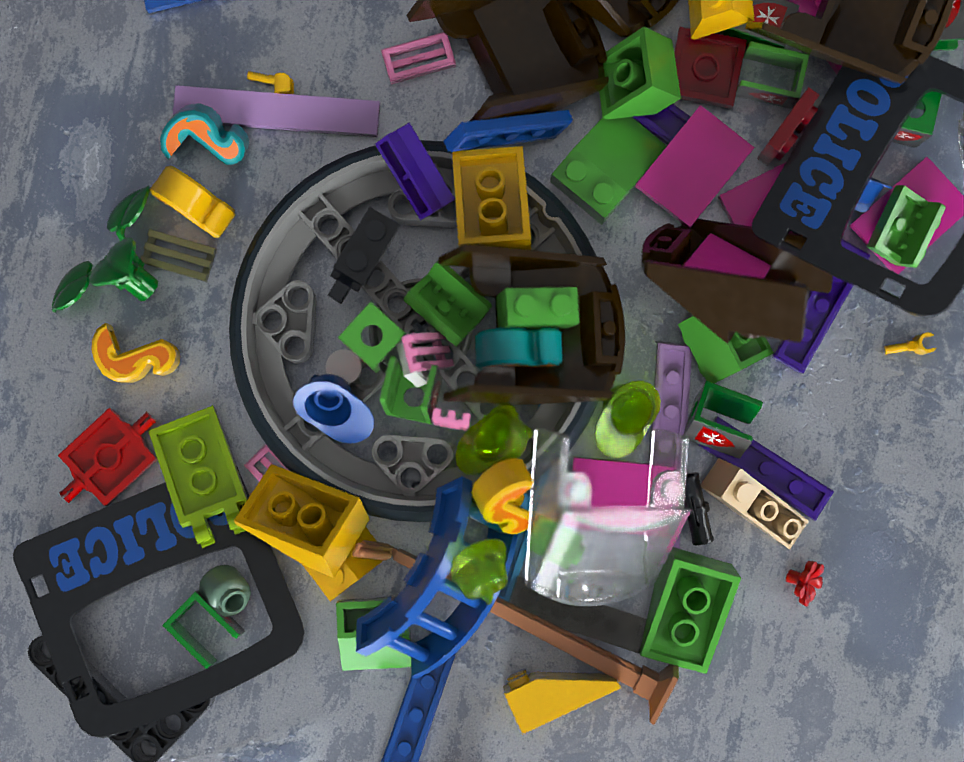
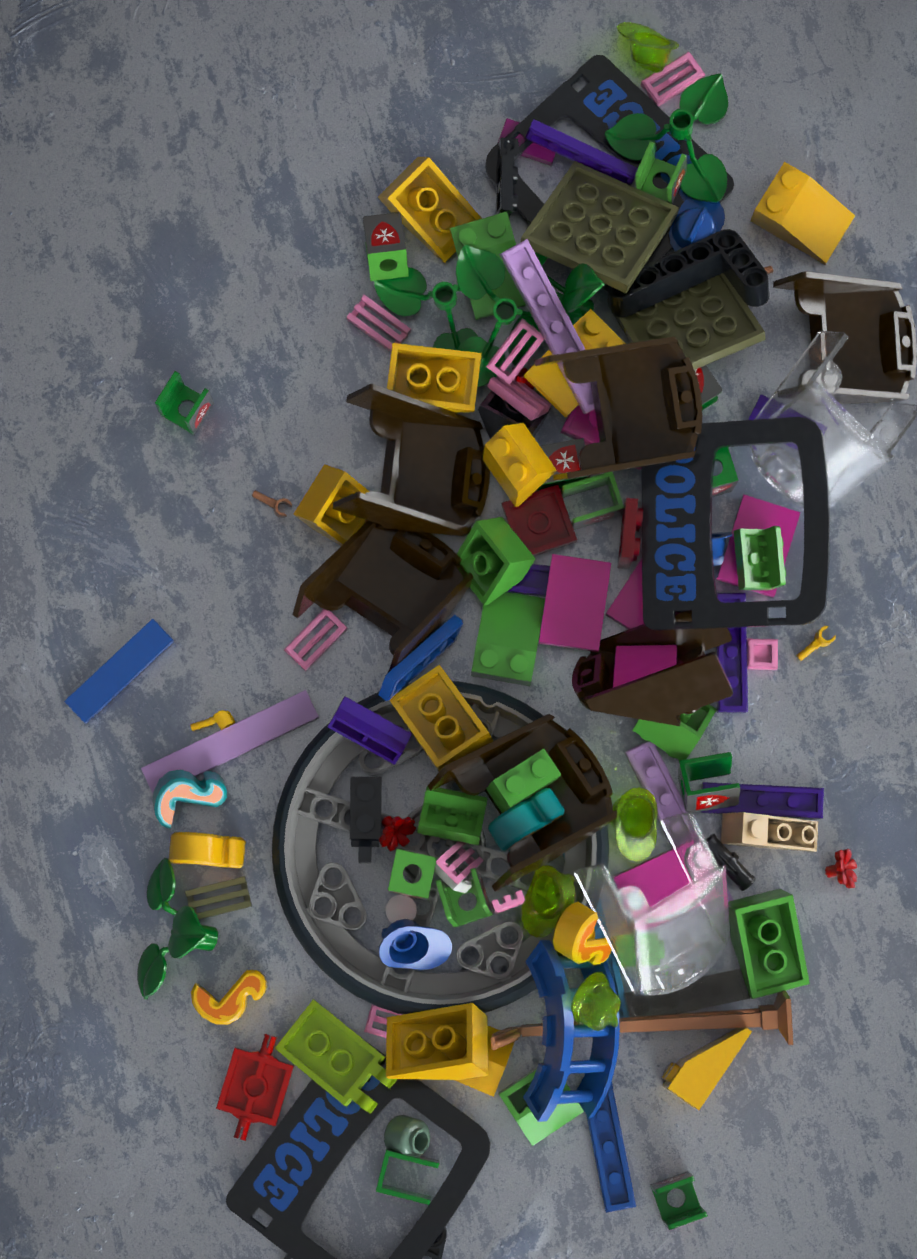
camera: 30 degrees left, 5 degrees down
none -> red plant [379,816,416,852]
none -> bright pink tile [747,638,778,670]

